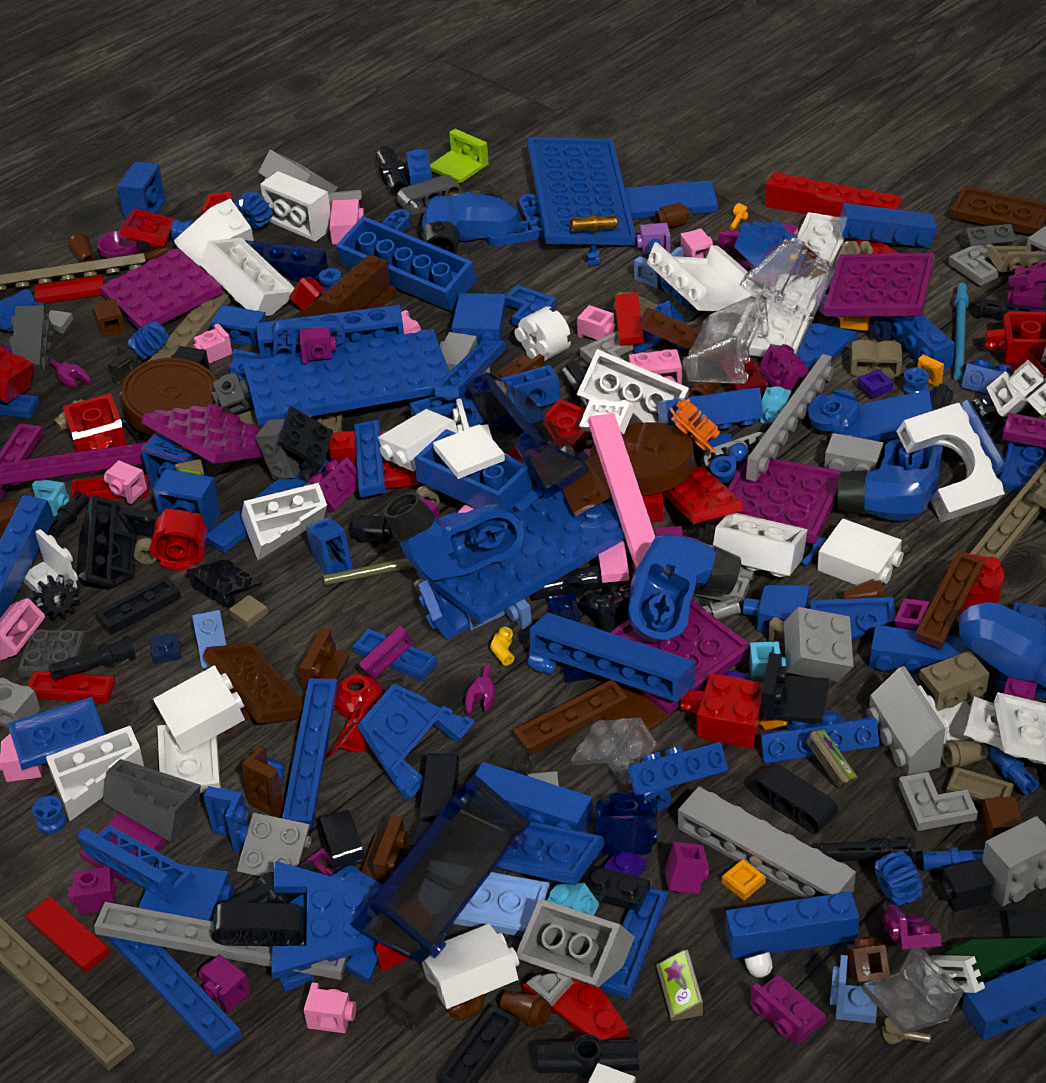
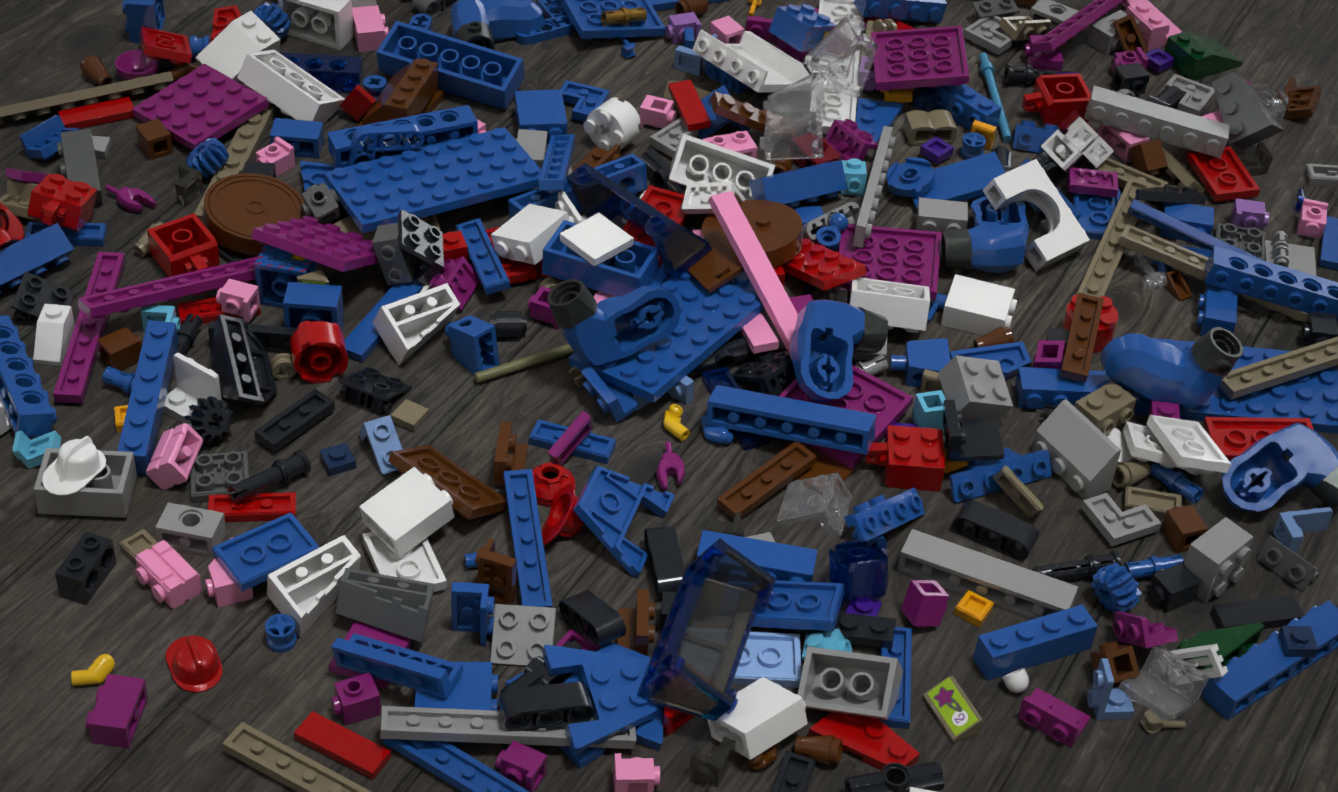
camera: 20 degrees left, 0 degrees up
magenta brick [300,327,336,364] -> none
light grey tile [527,973,574,1007] -> none
orange hinge [669,398,720,453] -> none

